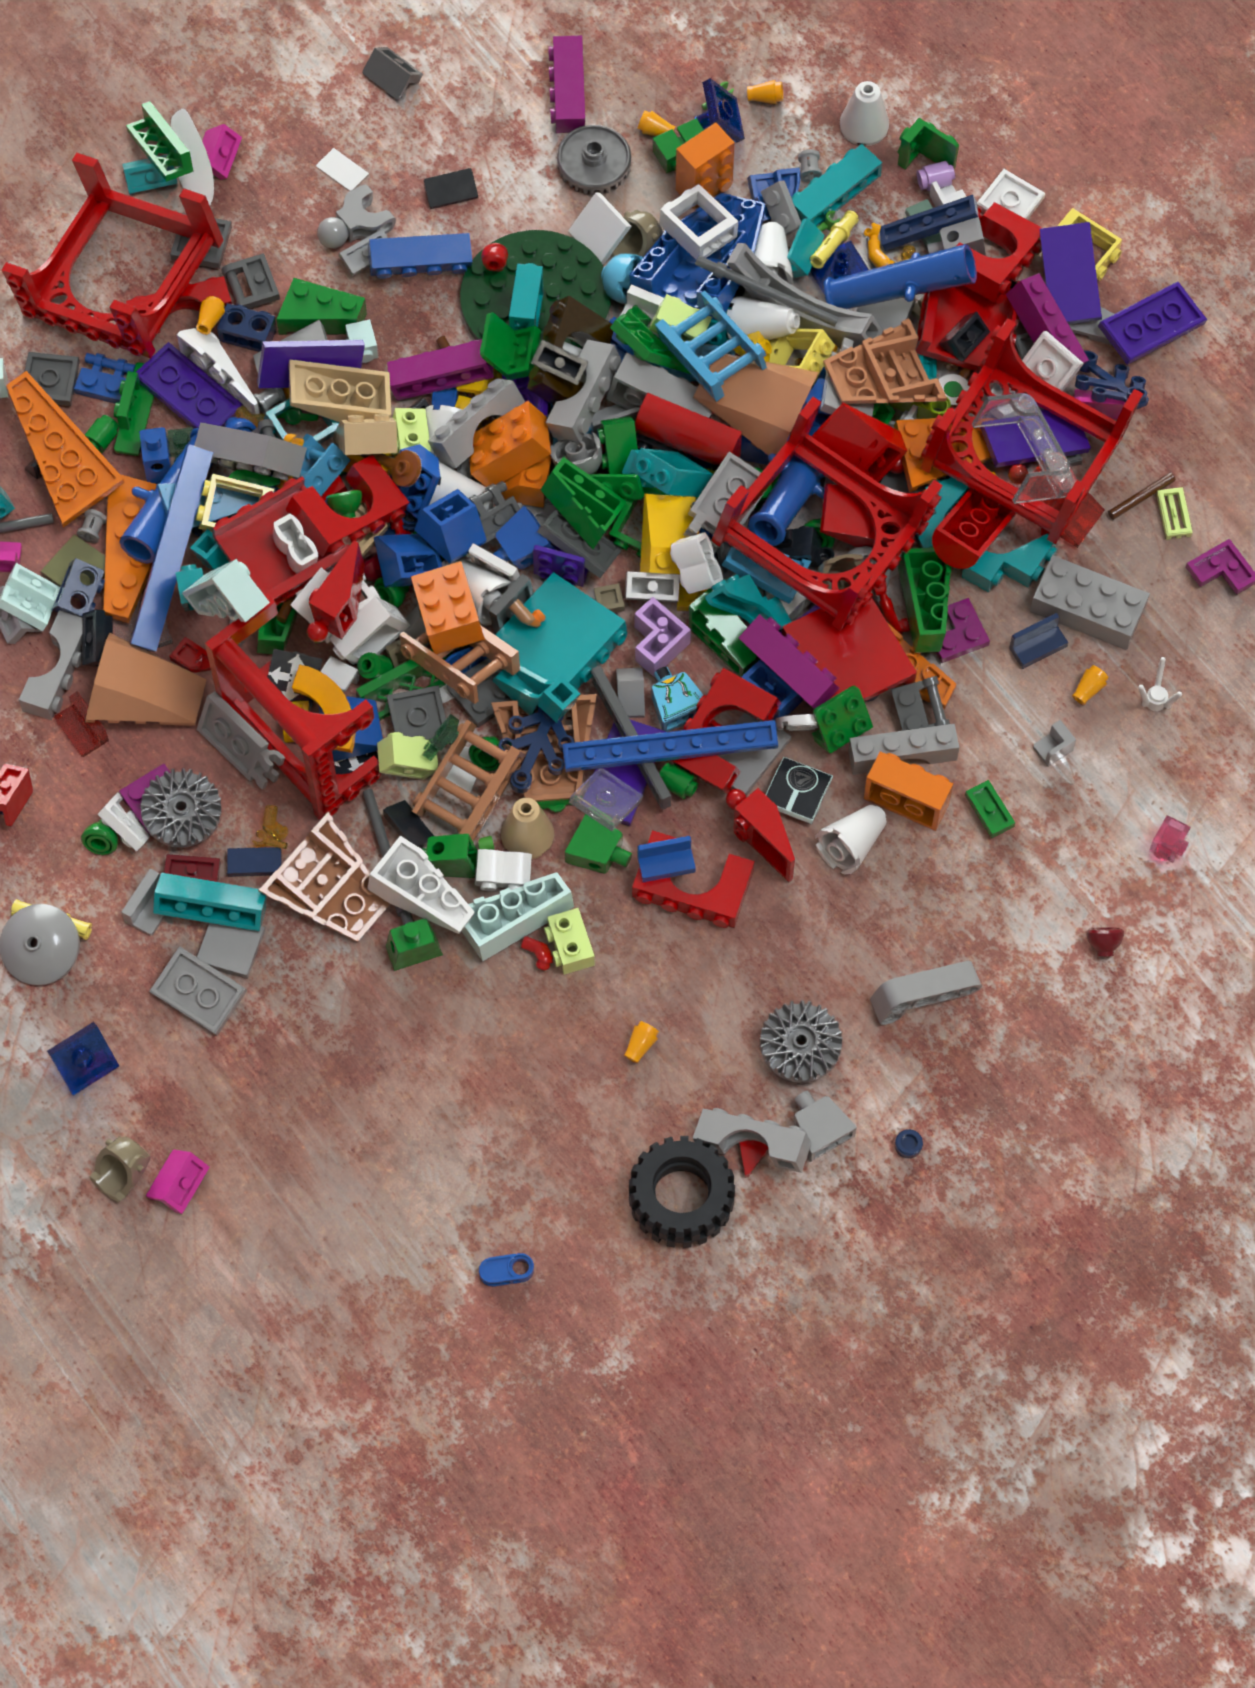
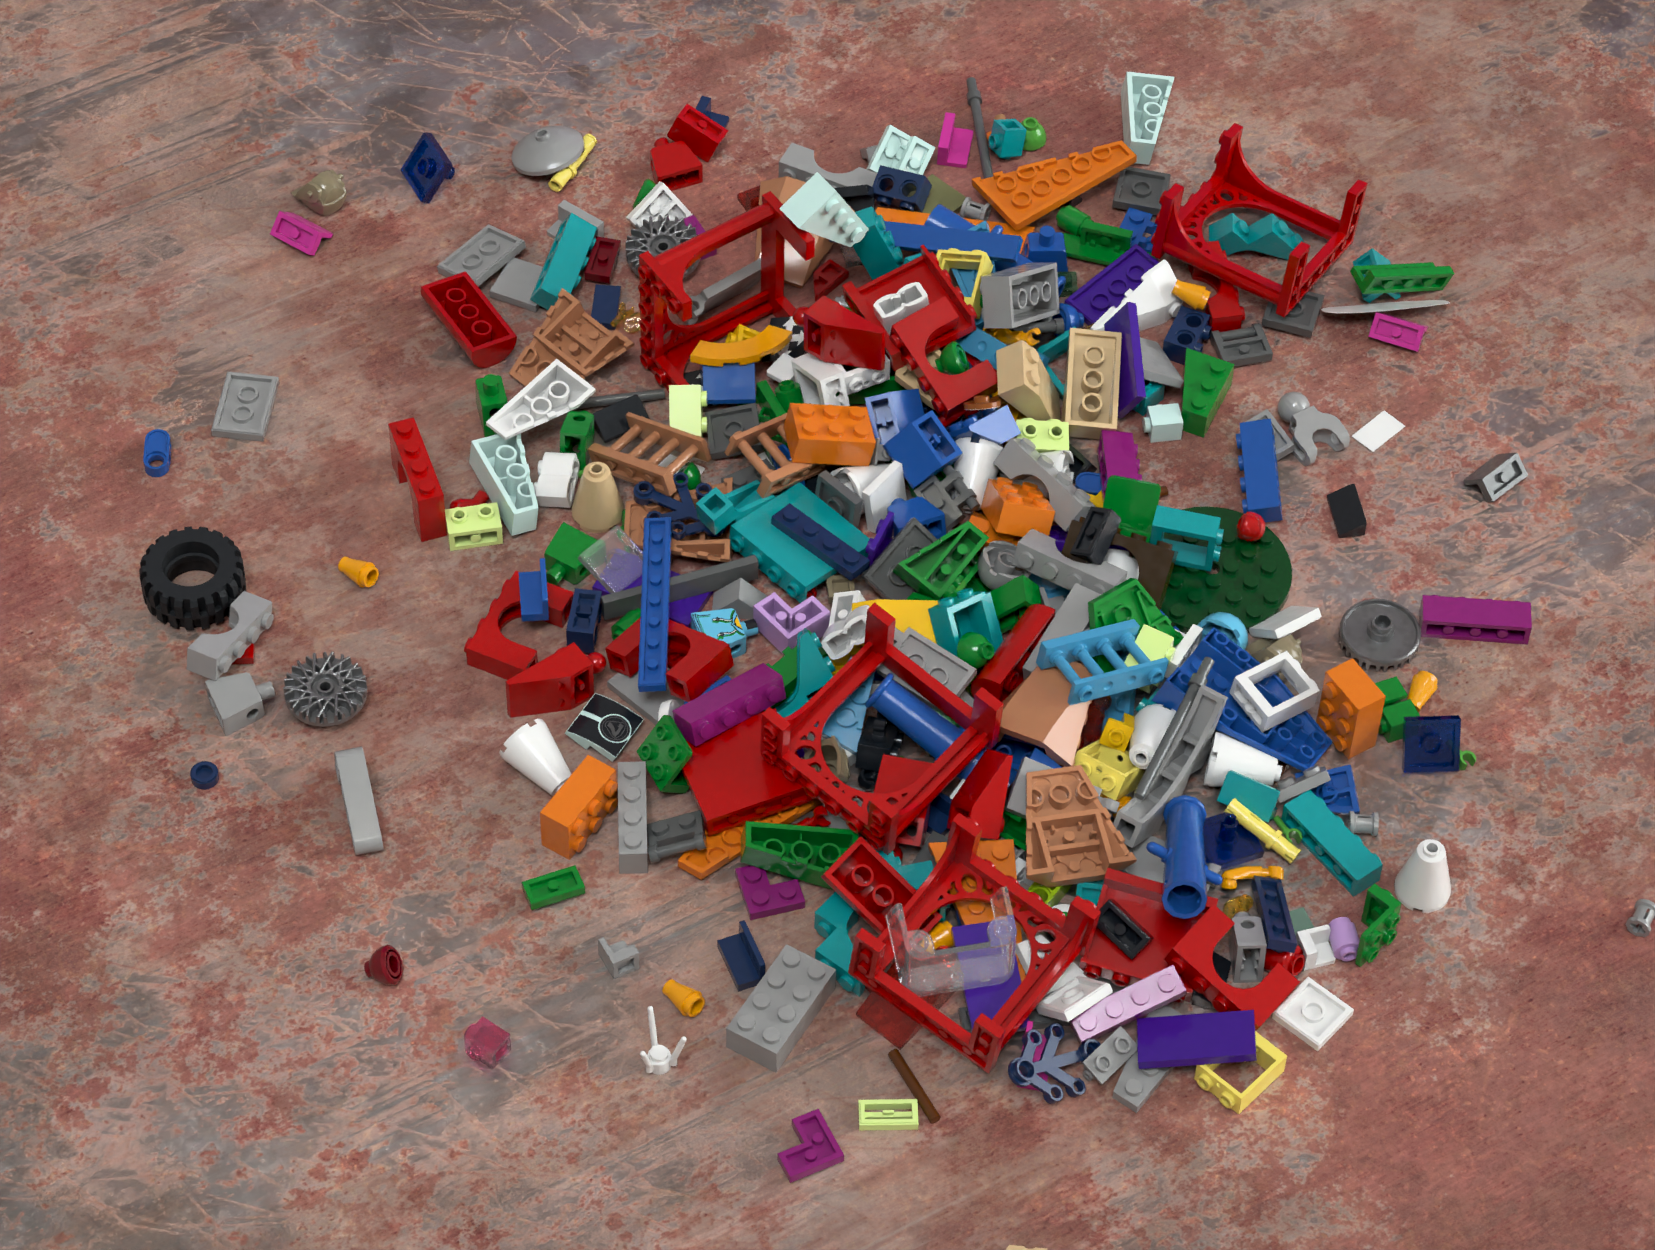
camera: 95 degrees right, 15 degrees down
clear green plate [422,714,459,761] -> none
medium nougat arm [509,599,546,628] -> none
light orange cone [747,80,783,104] -> none
dark purple tile [1098,281,1207,365] -> none
none -> light grey tile [211,371,279,442]
none -> red arch [388,417,447,542]
none -> red brick [421,271,517,368]
none -> dark blue brick [566,588,602,653]
none -> red torso [650,137,703,191]
none -> dark blue plate [771,503,870,581]
none -> green brick [957,632,994,670]
none -> light grey hinge [1082,1026,1138,1085]
none -> teal arch [1209,213,1304,260]

